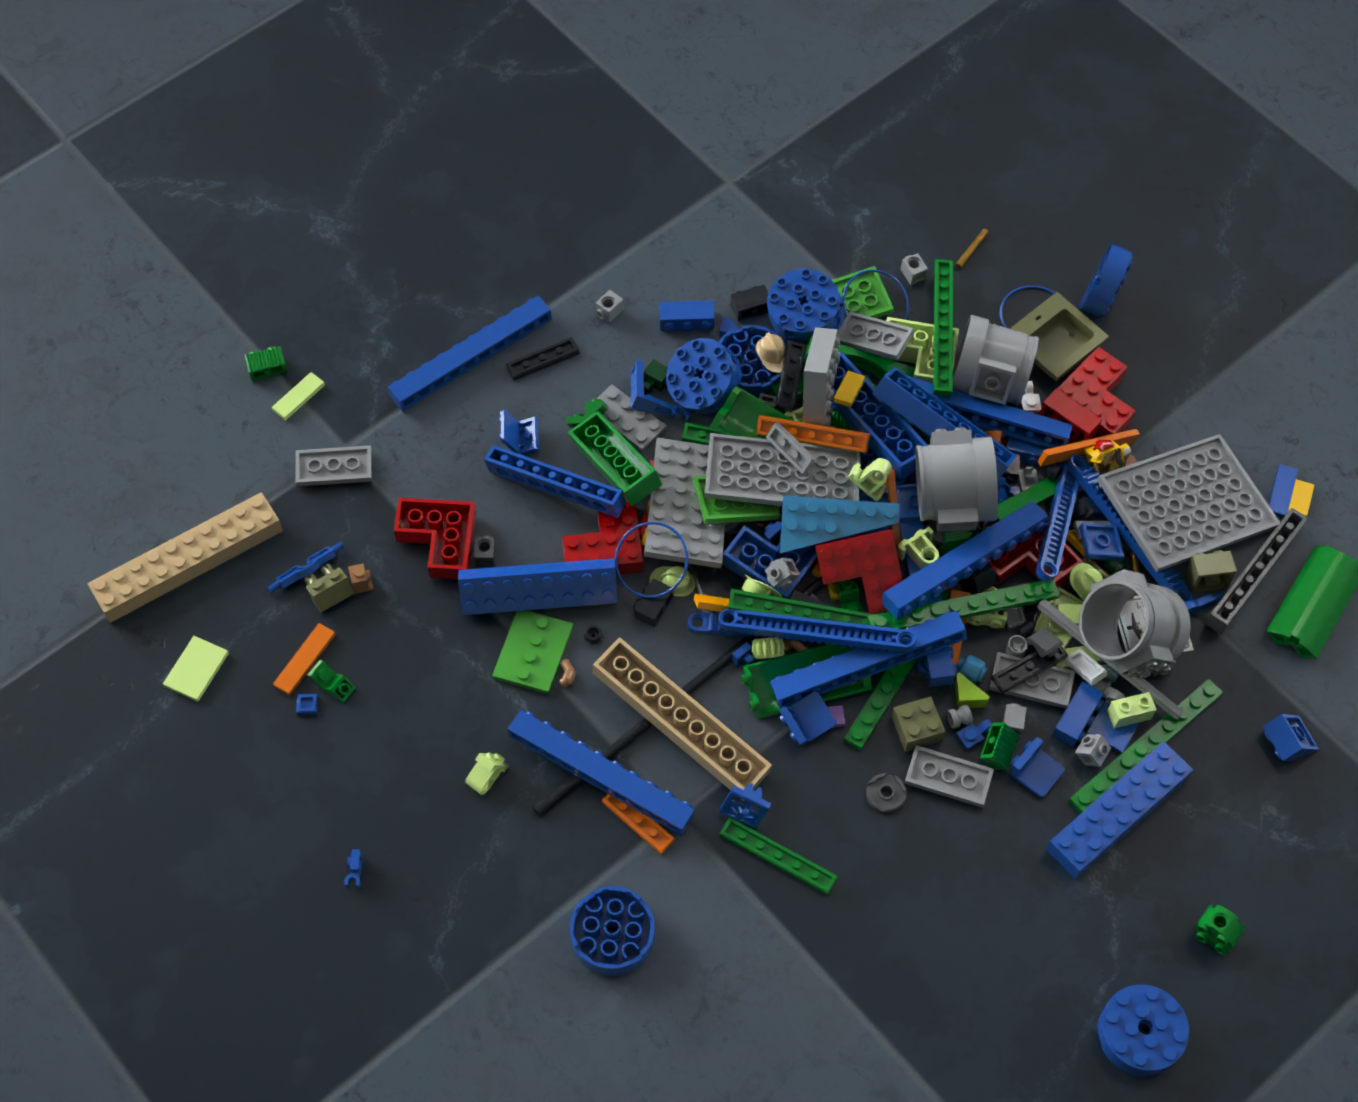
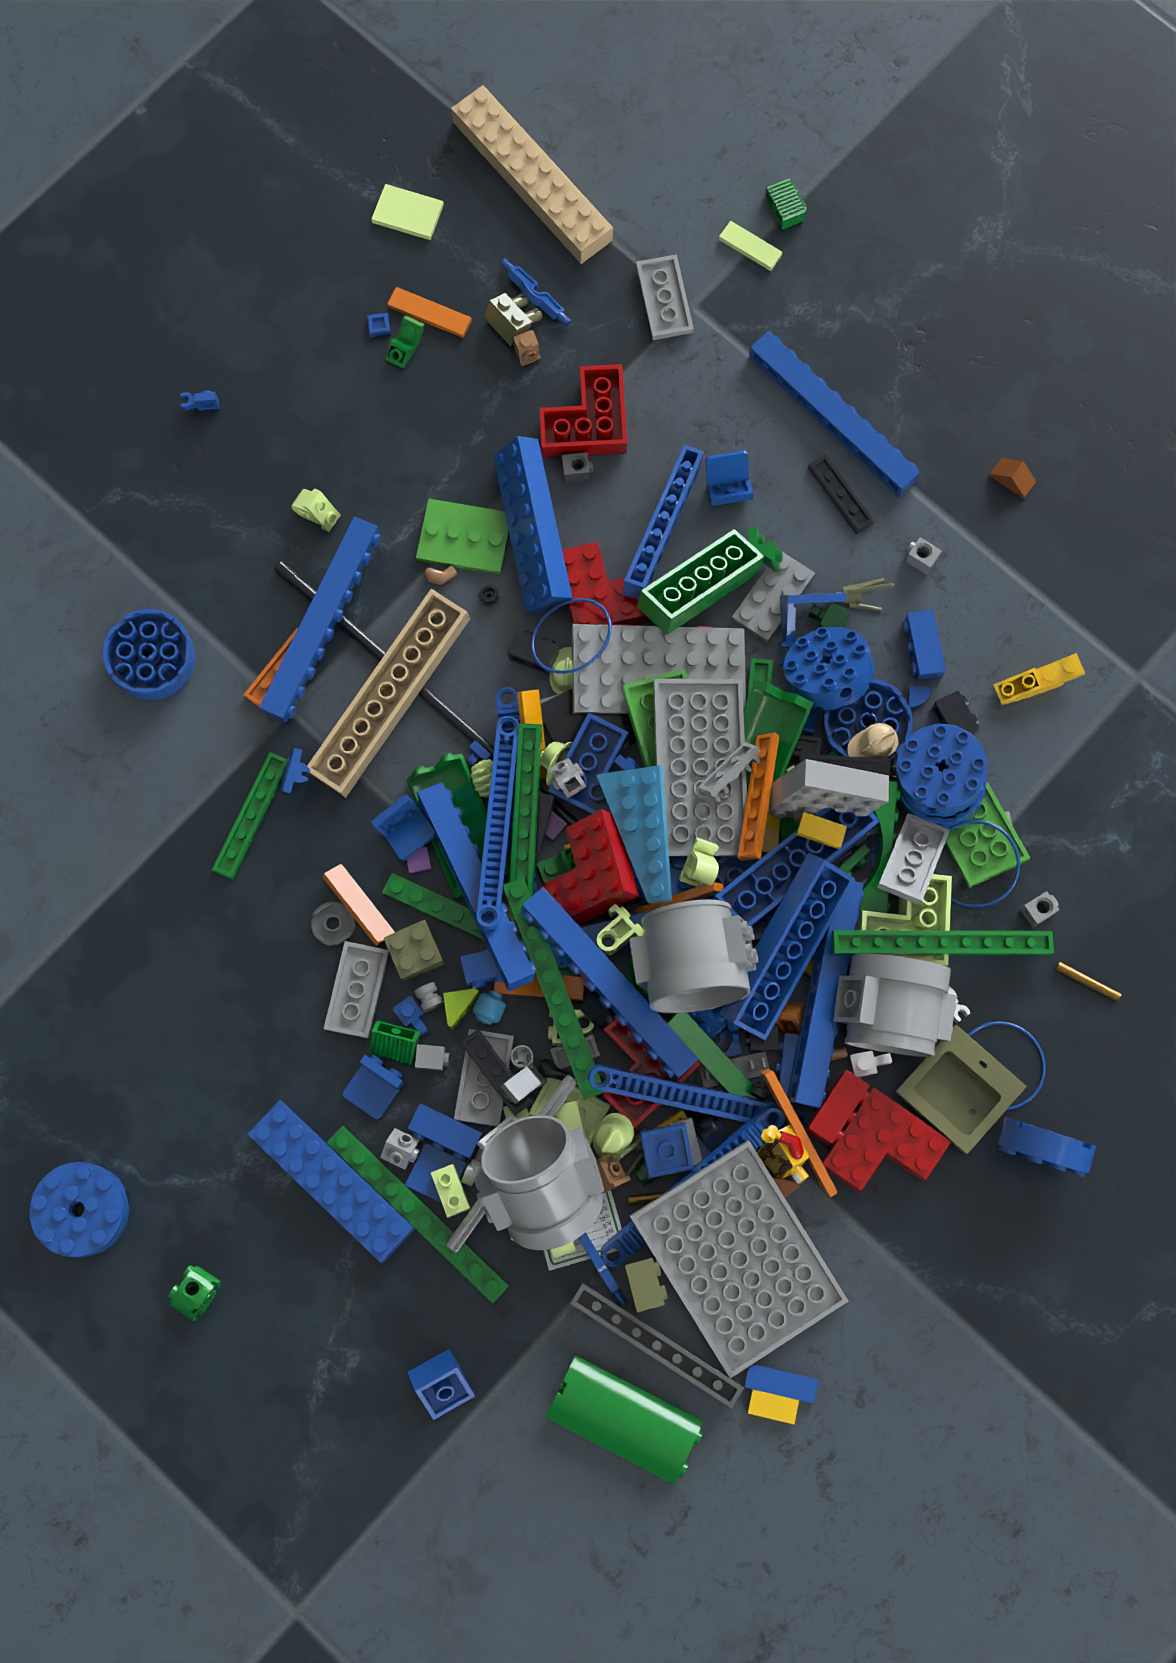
camera: 85 degrees right, 15 degrees up
none -> tile [322,864,395,946]
none -> olive plant [842,578,894,612]
none -> dark orange slope [989,458,1037,499]
none -> yellow slope [993,653,1085,705]

